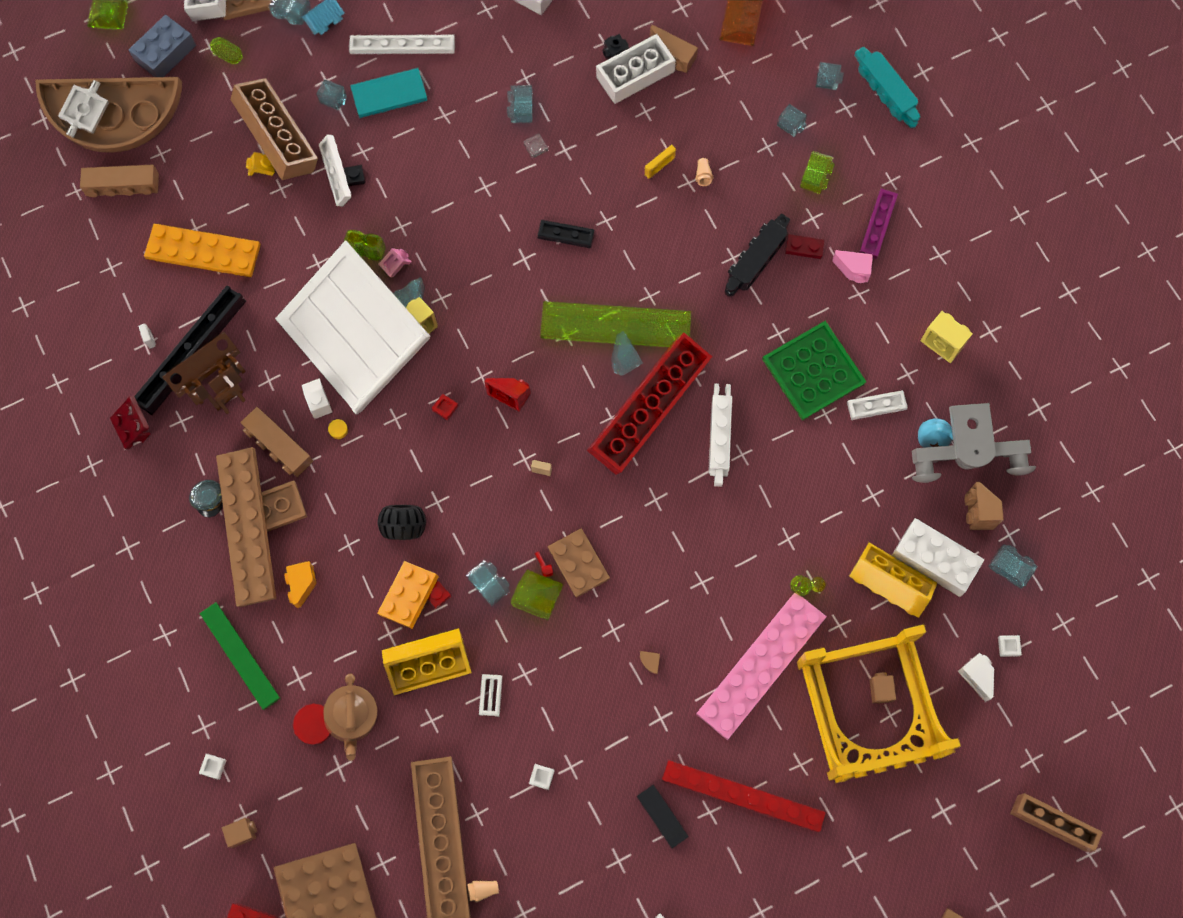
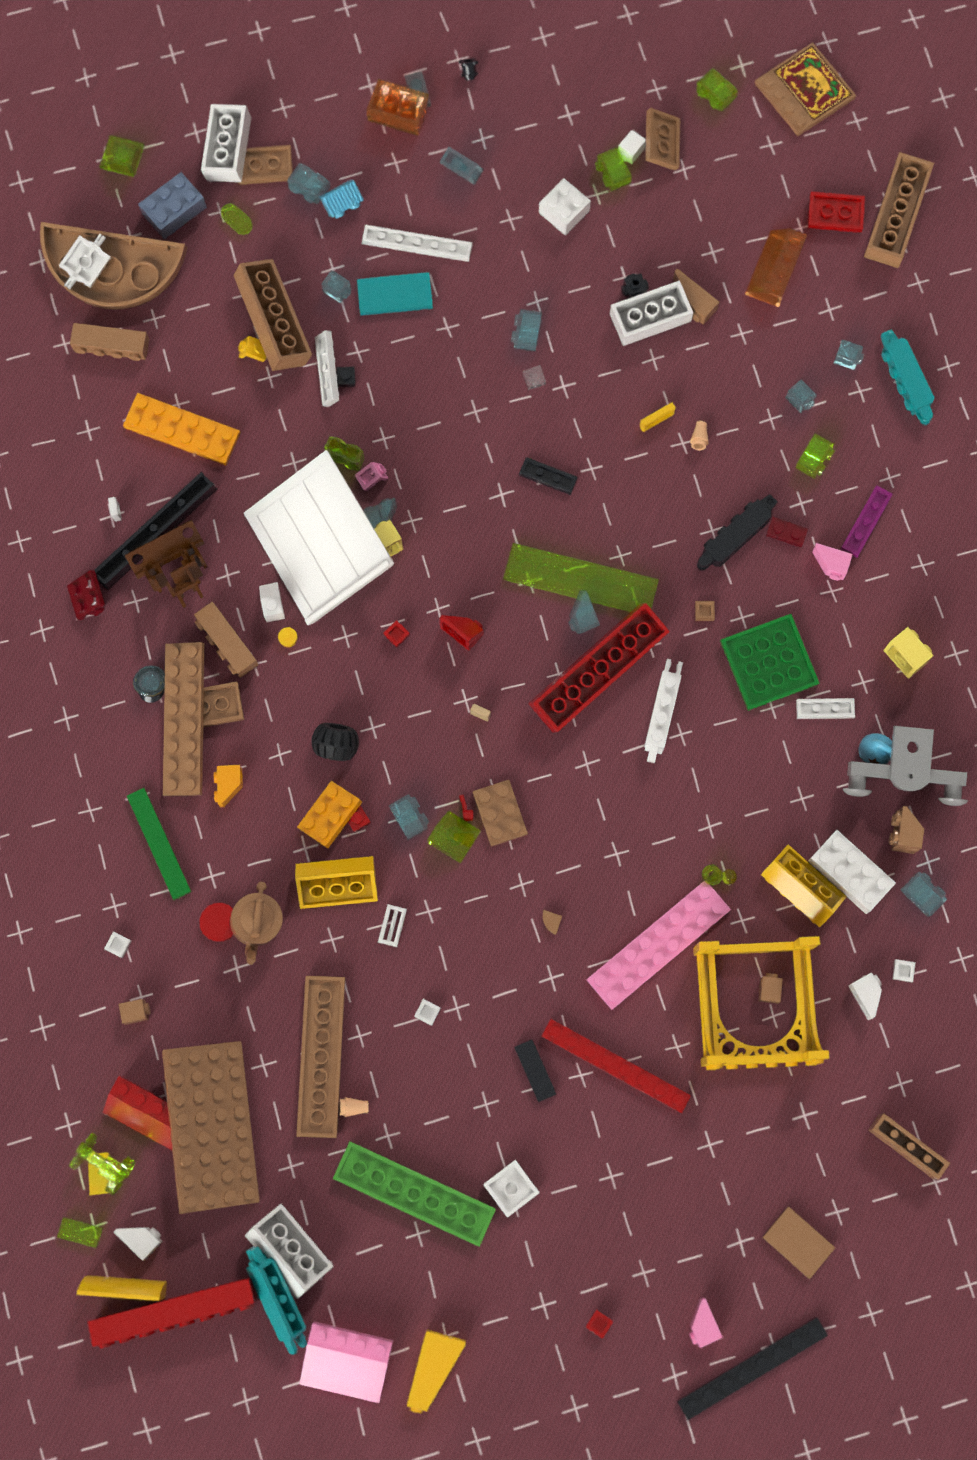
camera: 10 degrees right, 5 degrees up
none -> medium nougat tile [695,601,715,621]

